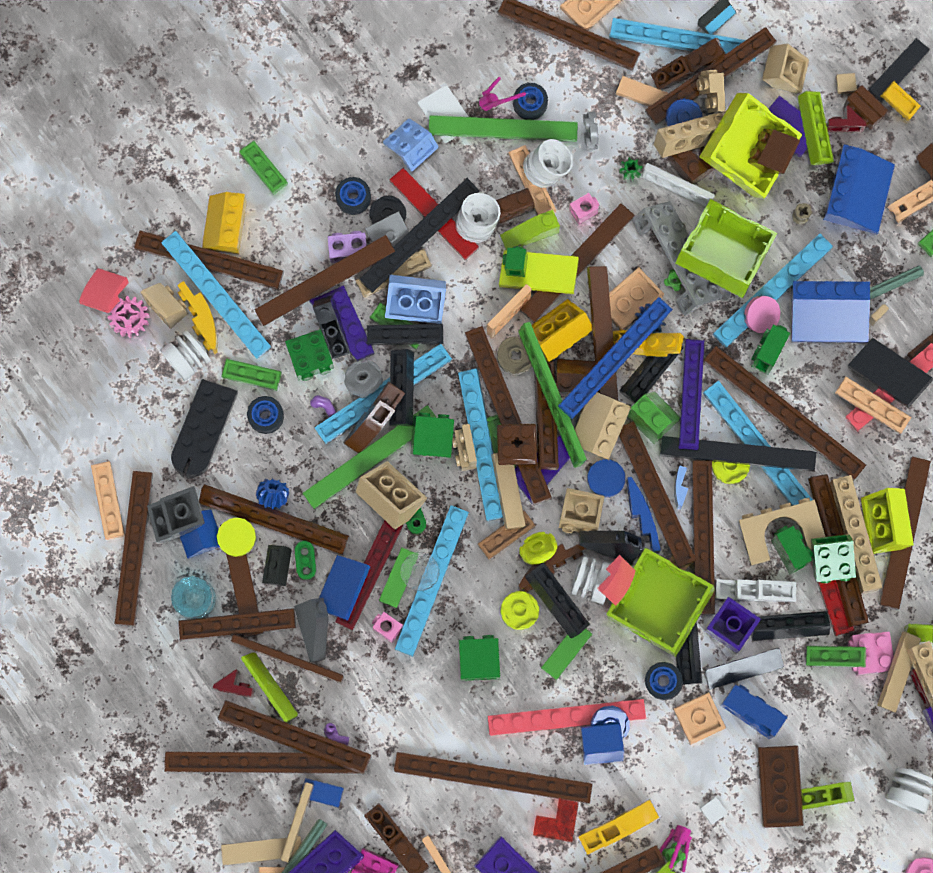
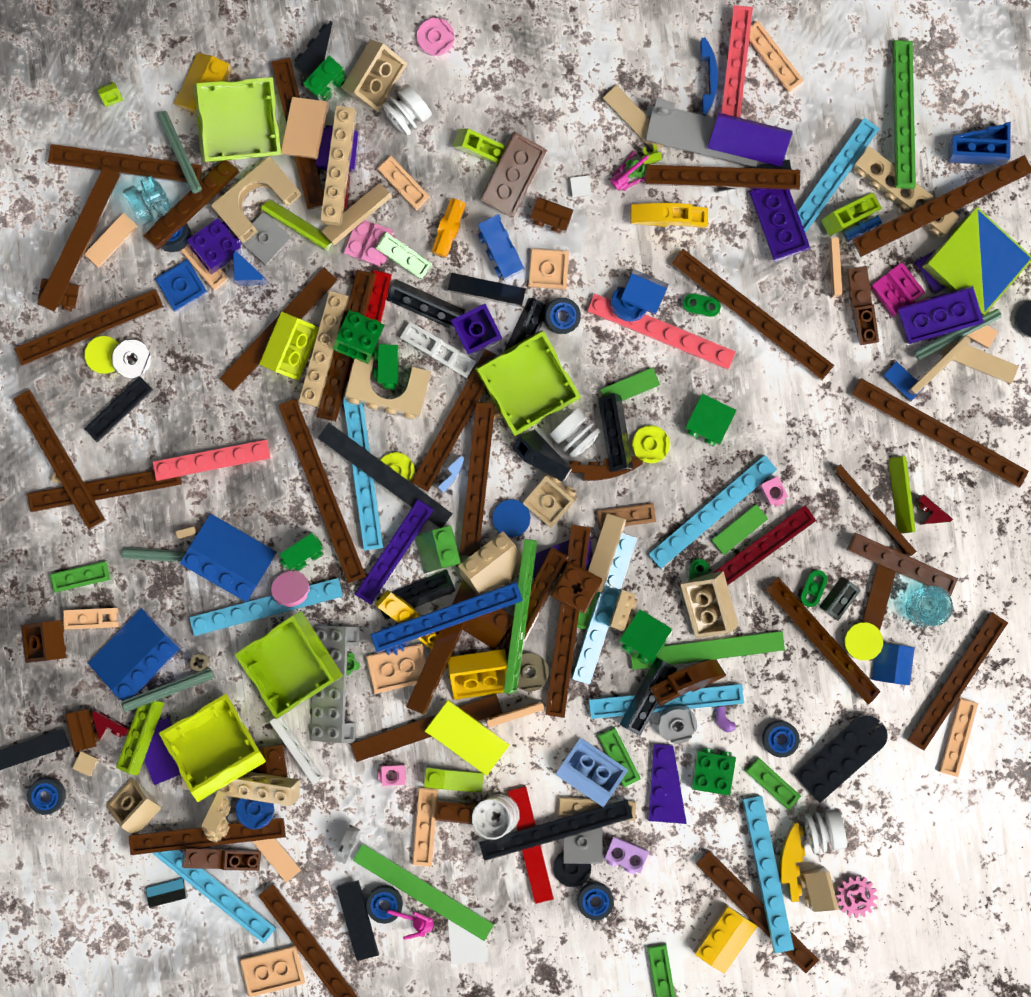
camera: 155 degrees left, 10 degrees up
coral slope [79,268,129,313] -> none
dark grey slope [147,486,205,543] -> none
reddish brown plate [217,700,371,775] -> none
reddish brown tile [254,235,396,326] -> none
blue gear [256,478,289,510] -> none
dark grey slope [294,598,329,662] -> none
black slope [313,295,351,359] -> none
blue tile [319,555,370,620] -> none
medium lavender arm [324,723,349,746] -> none
black tile [367,324,443,345] -> none
light blue bracket [383,118,439,171] -> none
clear tile [401,552,440,591] -> none
green brick [503,246,528,277] -> none
neon yellow tile [519,532,557,565] -> none
white wheel [523,139,573,188] -> none
clear red plate [533,799,579,842] -> none
coral slope [597,555,635,606] -> none
green gear [619,157,643,182] -> none
blue slope [626,477,661,554] -> none
reddish brown slope [748,129,800,174] -> none
light nougat tile [835,377,911,434] -> none
black tile [848,338,933,408] -> none
yellow tile [881,81,921,121] -> none
none -> wheel [27,777,66,815]
none -> sand green axle [121,668,214,712]
none -> black slope [336,880,379,961]
none -> light nougat tile [377,156,430,210]
none -> light orange piece [431,198,466,258]
none -> reddish brown brick [530,197,574,235]
none -> green plate [682,293,721,318]

